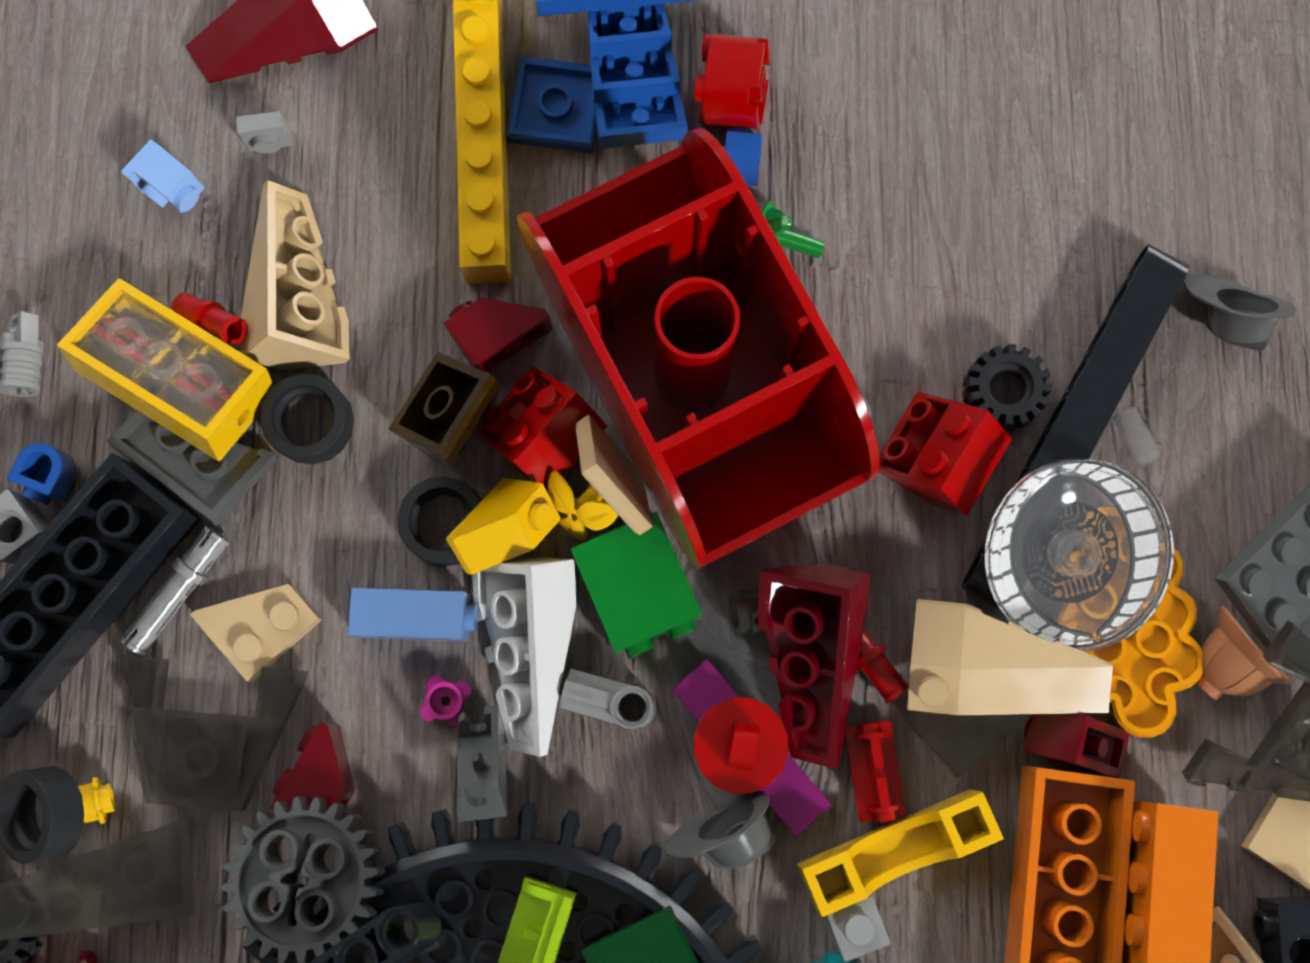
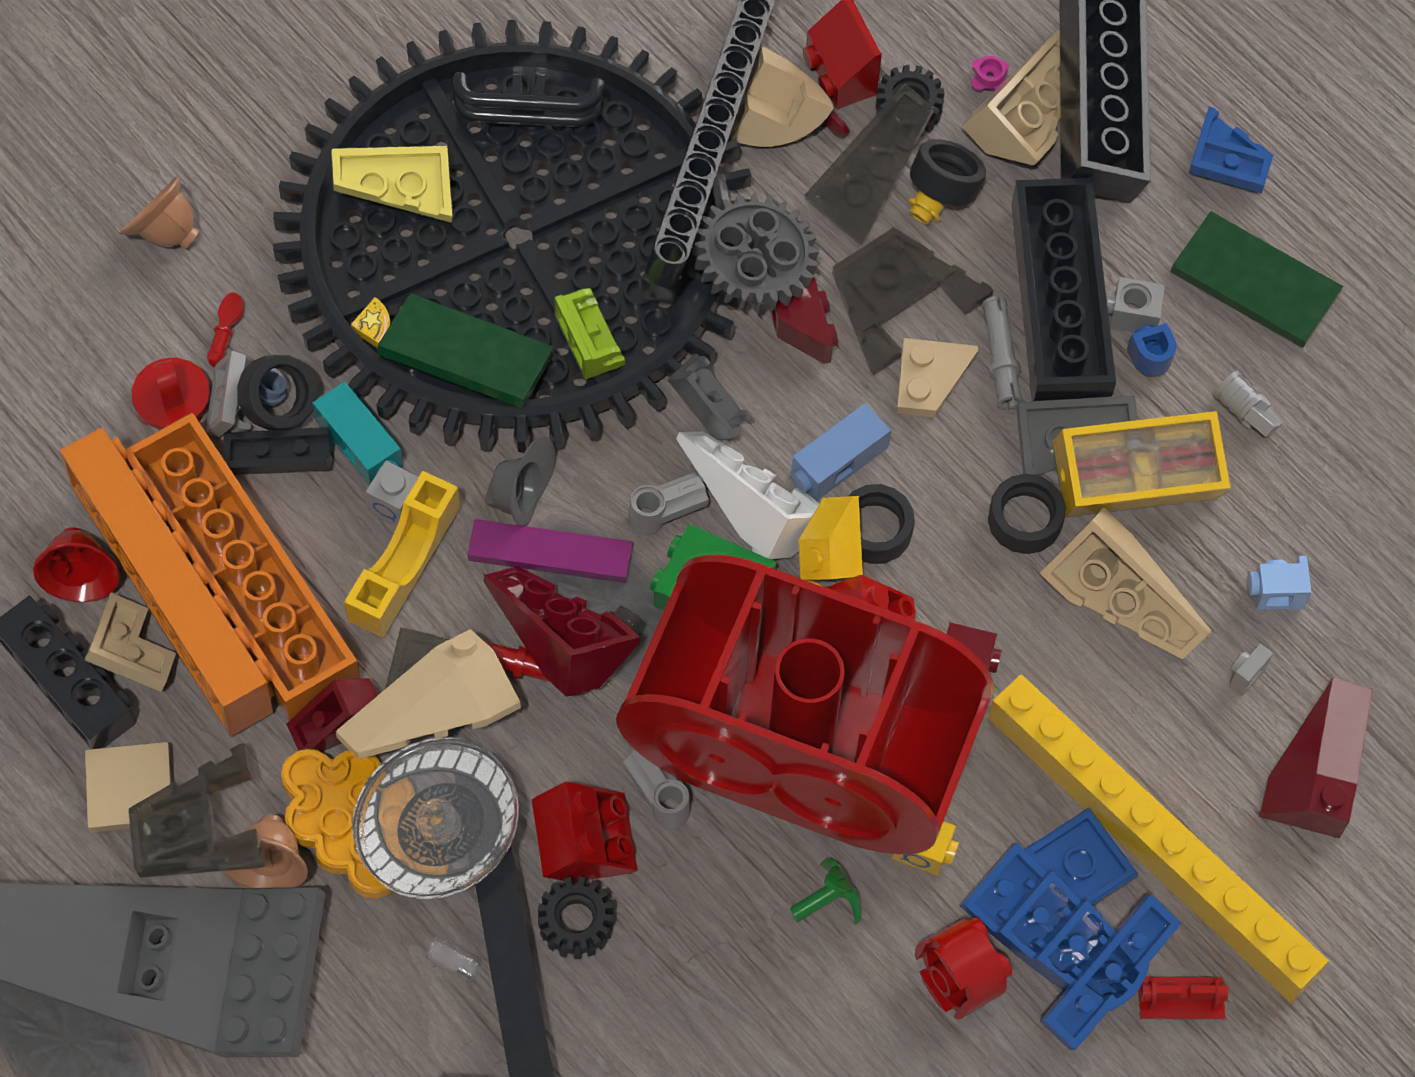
camera: 135 degrees right, 15 degrees down
red pin [171,292,248,346] -> none
dark brown slope [388,352,499,467] -> none
dark pink plate [420,675,472,727] -> none
red tile [694,698,788,794] -> none
blue plate [723,127,763,186] -> none
red hinge [845,720,906,823] -> none

